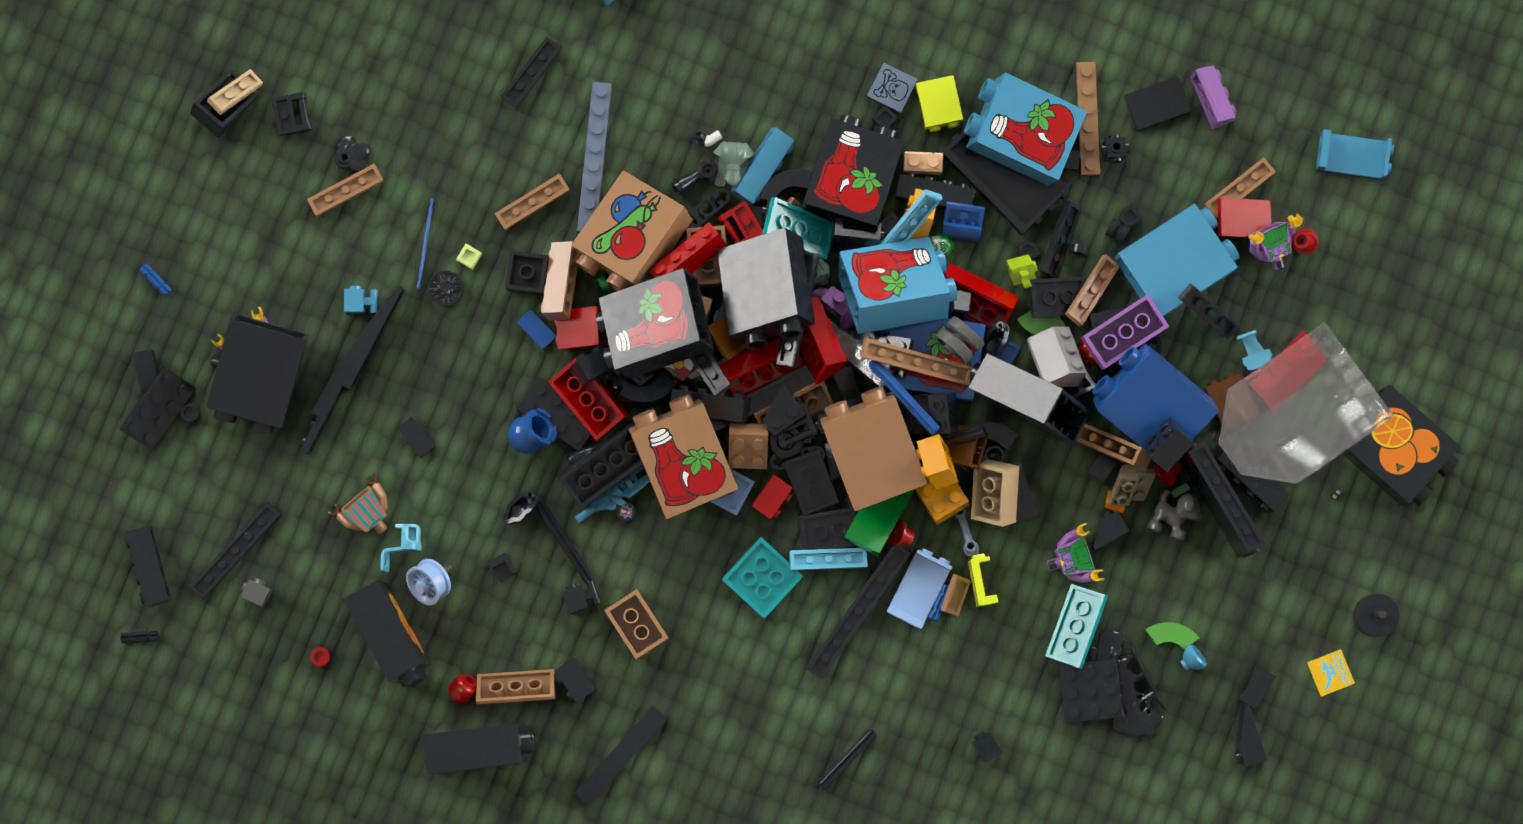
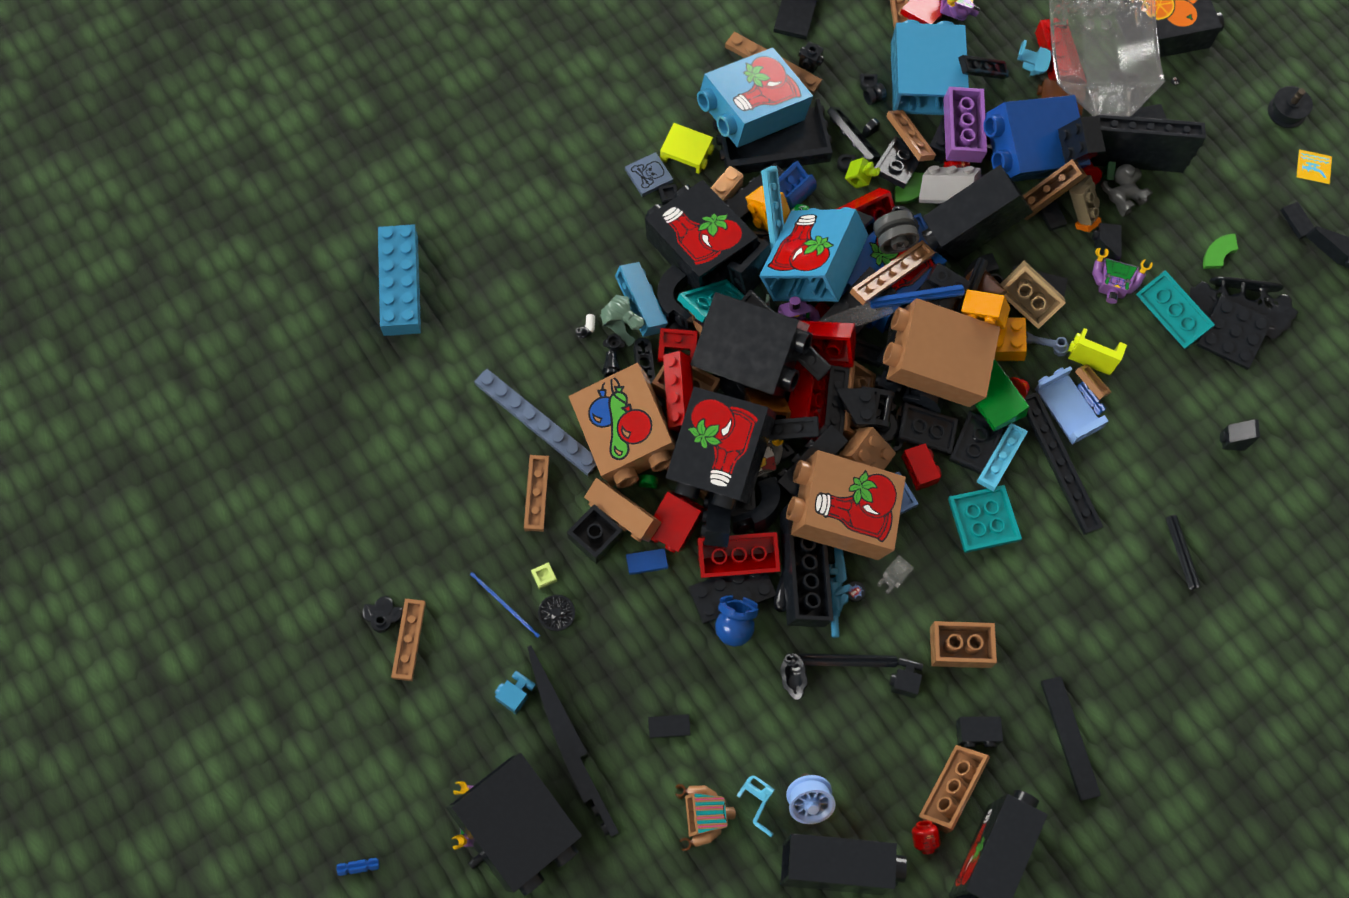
camera: 60 degrees left, 15 degrees down
black slope [190,69,260,138] -> none
tan tile [207,69,263,115] -> none
black plate [271,92,313,137] -> none
black panel [488,553,517,582] -> none
black plate [501,37,562,109] -> none
dark azure brick [1180,645,1207,671] -> none
none -> clear brick [877,555,914,594]

